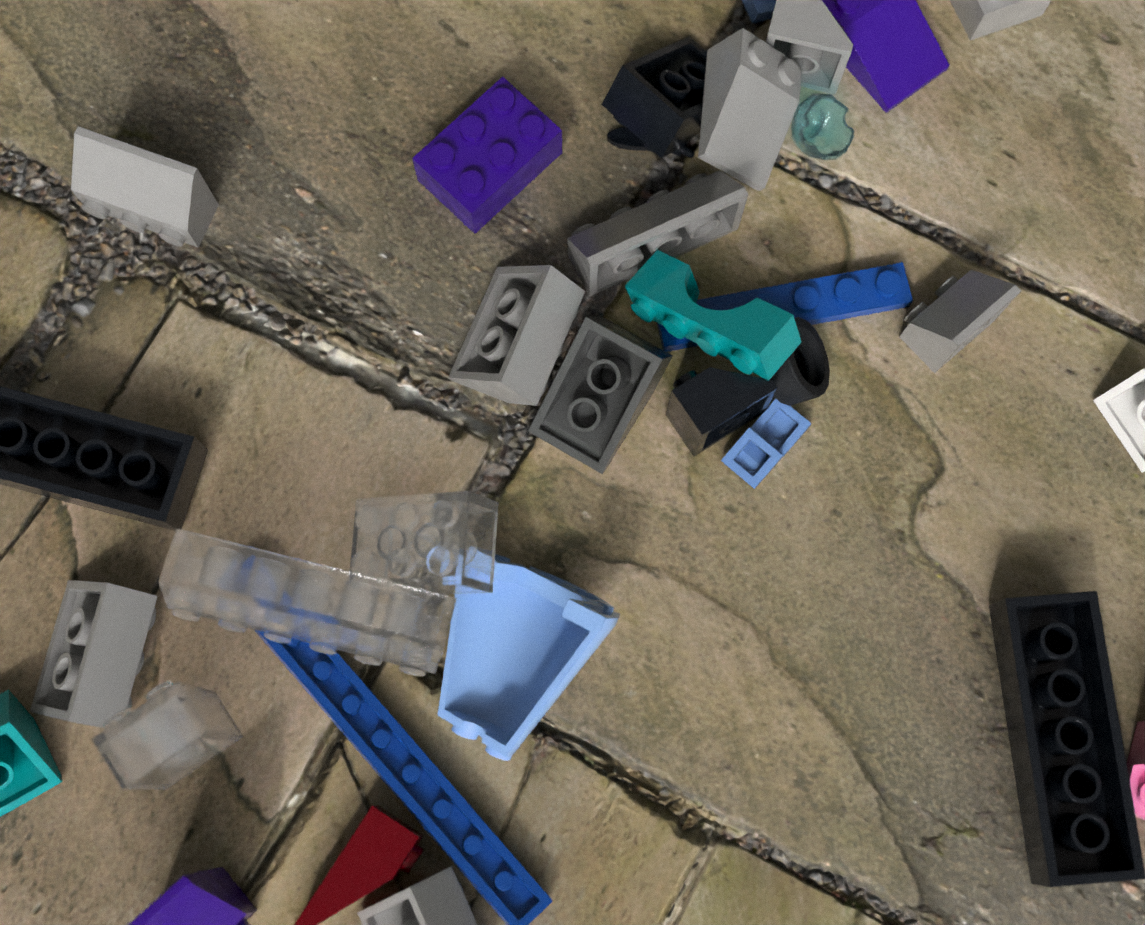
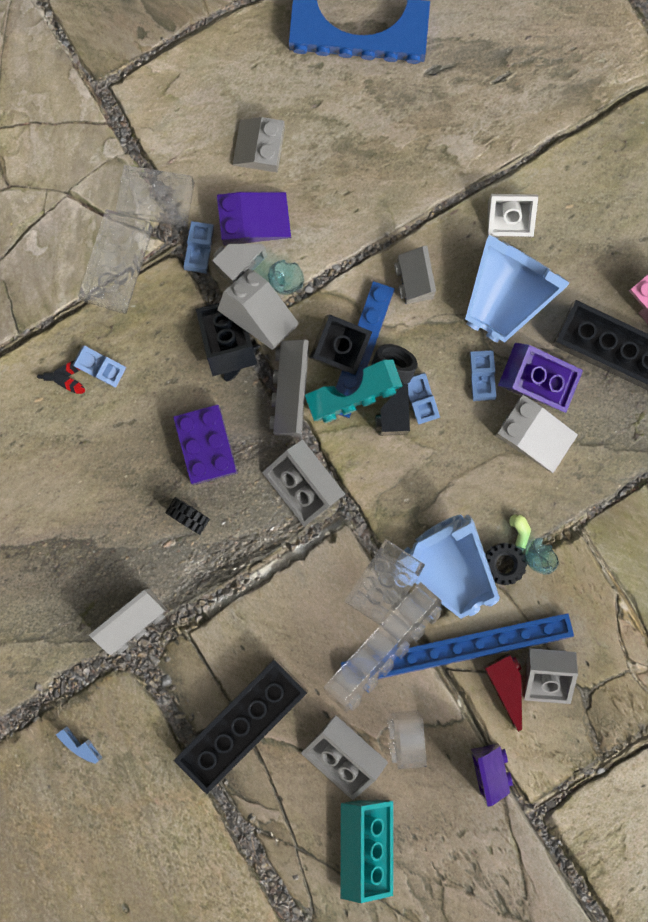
camera: 55 degrees left, 10 degrees up
dark grey slope [528,315,673,474] -> none
none -> black tyre [165,497,210,535]
none -> black slope [309,314,372,375]
none -> light blue cone [465,234,569,343]
none -> medium blue slope [470,351,496,401]
none -> black tyre [486,543,527,585]
none -> slope [495,395,578,473]
none -> dark purple slope [498,343,583,413]
none -> yellowish green arm [509,515,531,549]
none -> clear light blue hair [525,538,559,575]

